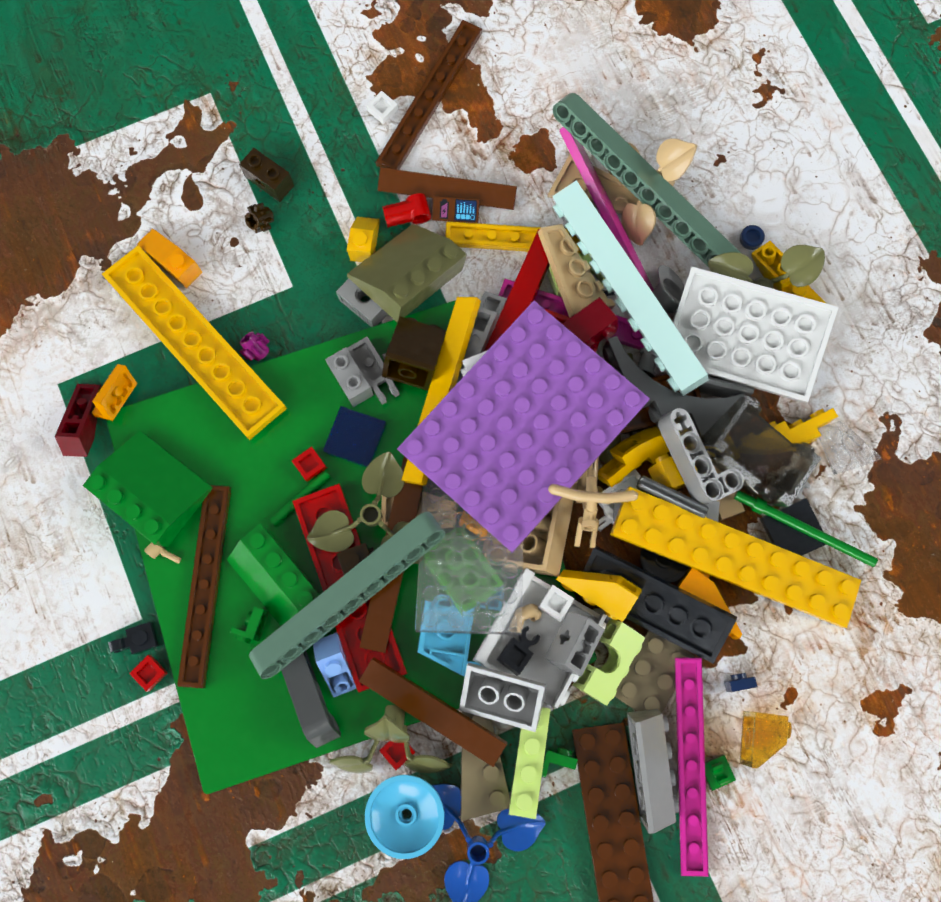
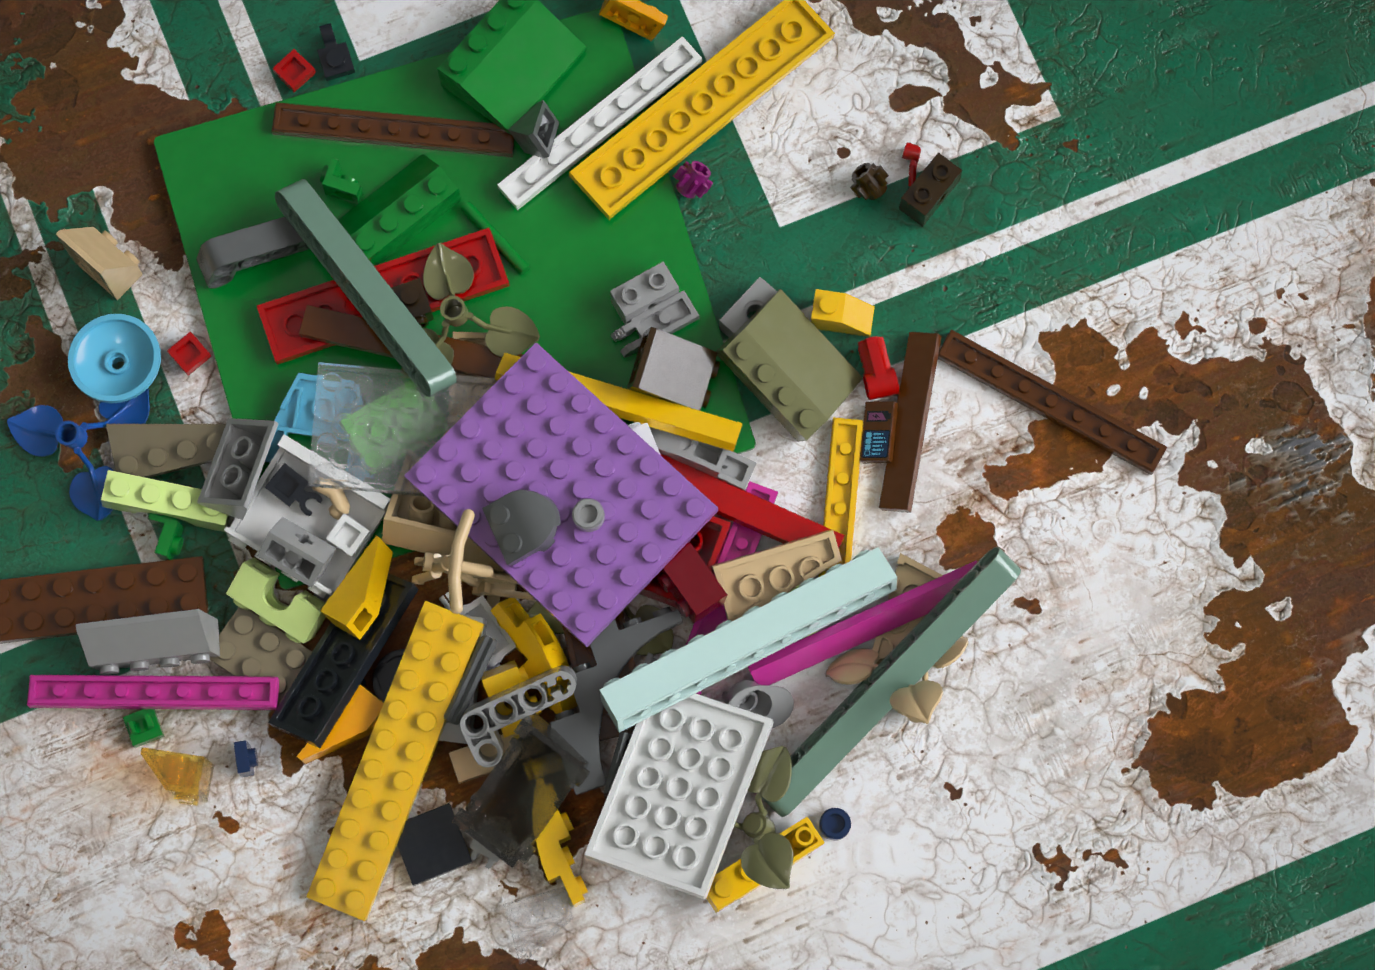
camera: 85 degrees right, 0 degrees up
light orange slope [136,228,202,289] -> none
tan hand [144,543,182,564] -> none
red plate [292,446,327,482] -> none
light blue slope [313,632,357,697] -> none
clear blue tile [323,406,387,467] -> none
olive plant [329,705,453,774] -> none
reddish brown tile [359,658,508,767] -> none
white plate [366,91,399,124] -> none
green bar [734,490,878,567] -> none
none -> tan slope [56,227,143,301]
none -> dark grey slope [482,490,561,566]
none -> white plate [497,36,702,210]
none -> dark grey slope [508,100,559,158]
none -> light grey tile [572,498,605,532]
none -> red hand [902,143,921,187]

